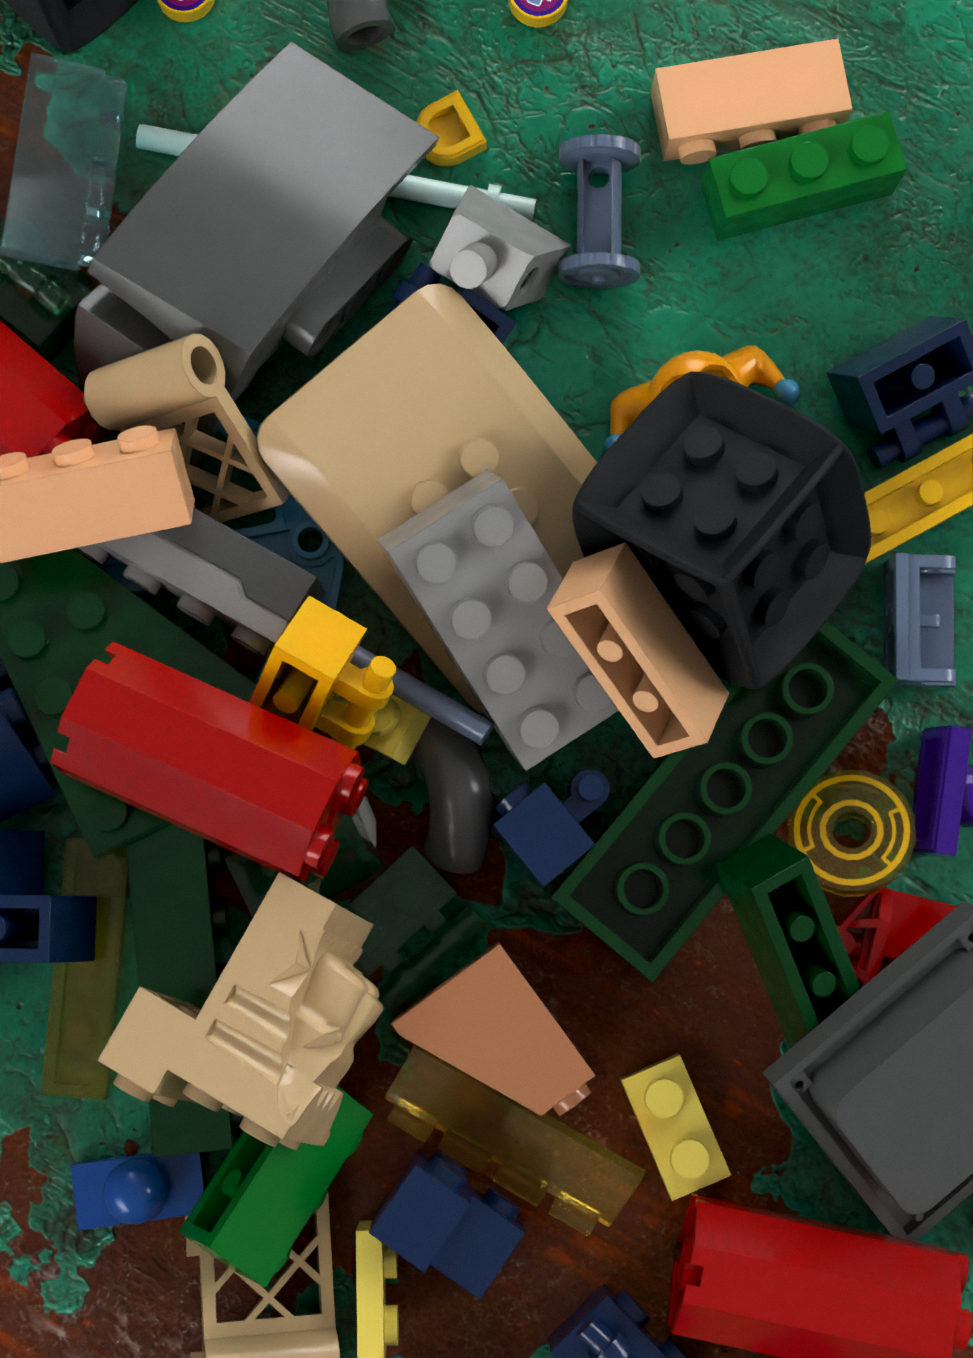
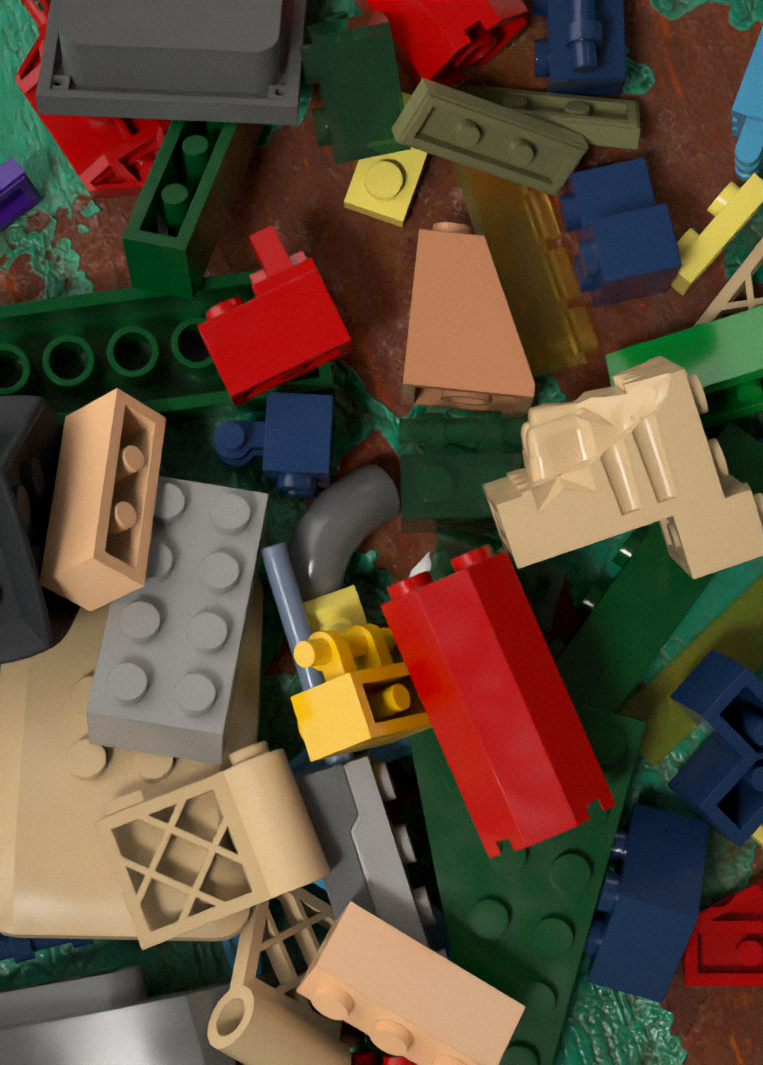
camera: 135 degrees left, 0 degrees up
clear yellow tile [788,770,916,897] -> none
none -> tan piece [94,741,332,950]
none -> red hinge [197,225,352,407]
none -> clear green brick [299,11,411,164]
none -> olive tile [391,78,589,196]
none -> olive tile [453,83,640,150]

